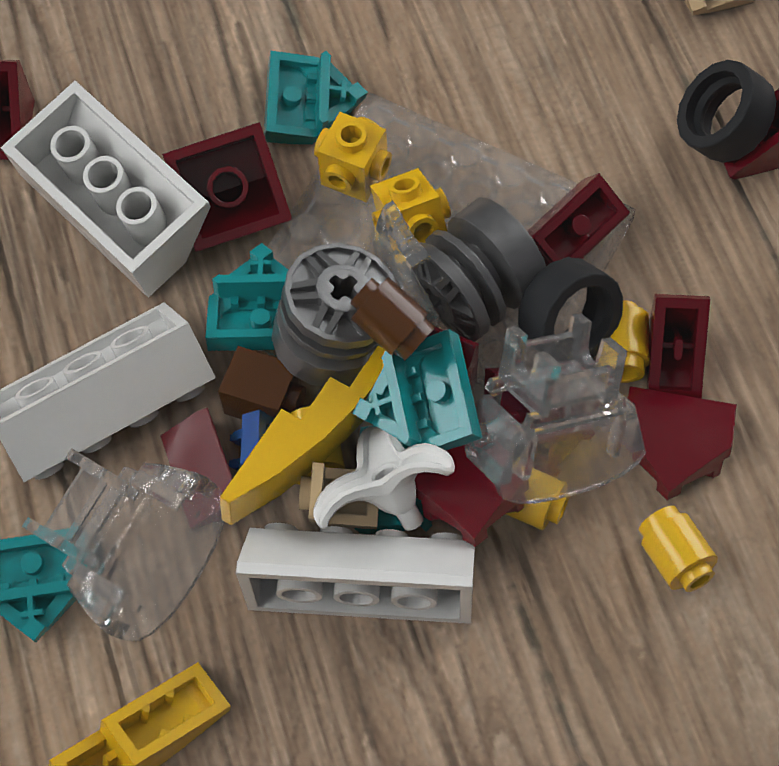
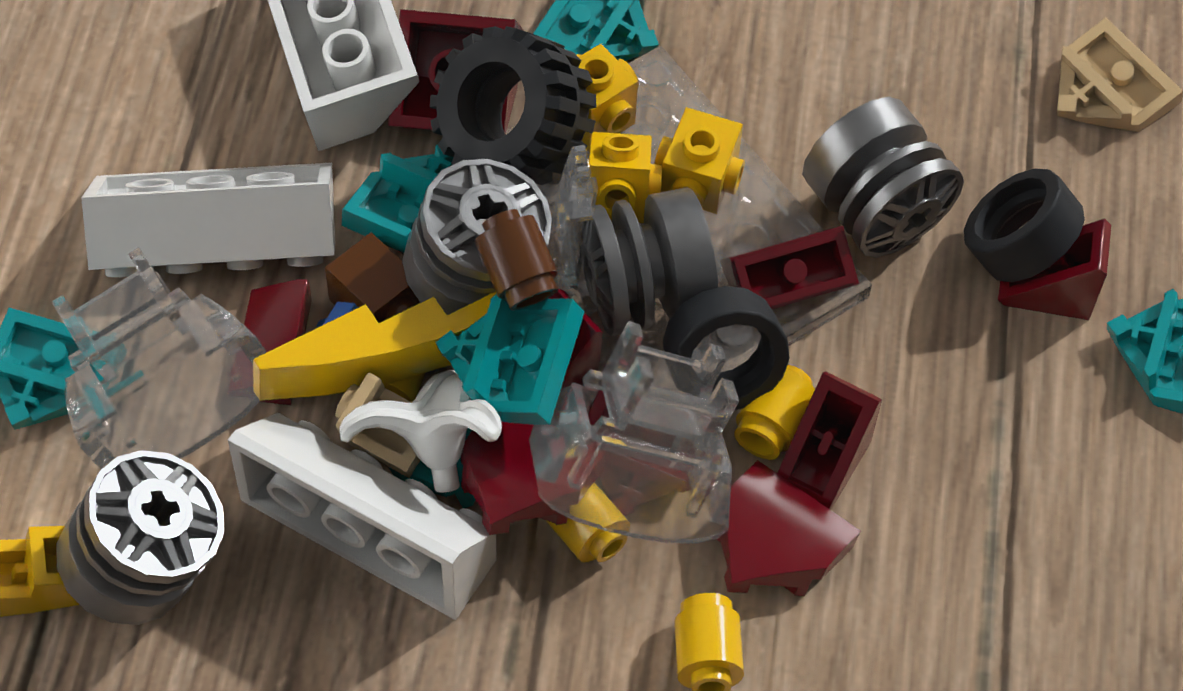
camera: 20 degrees right, 5 degrees down
none -> flat silver wheel [57,450,224,625]
none -> black tyre [430,26,597,185]
none -> yellow brick [654,107,745,214]
none -> flat silver wheel [802,97,964,258]

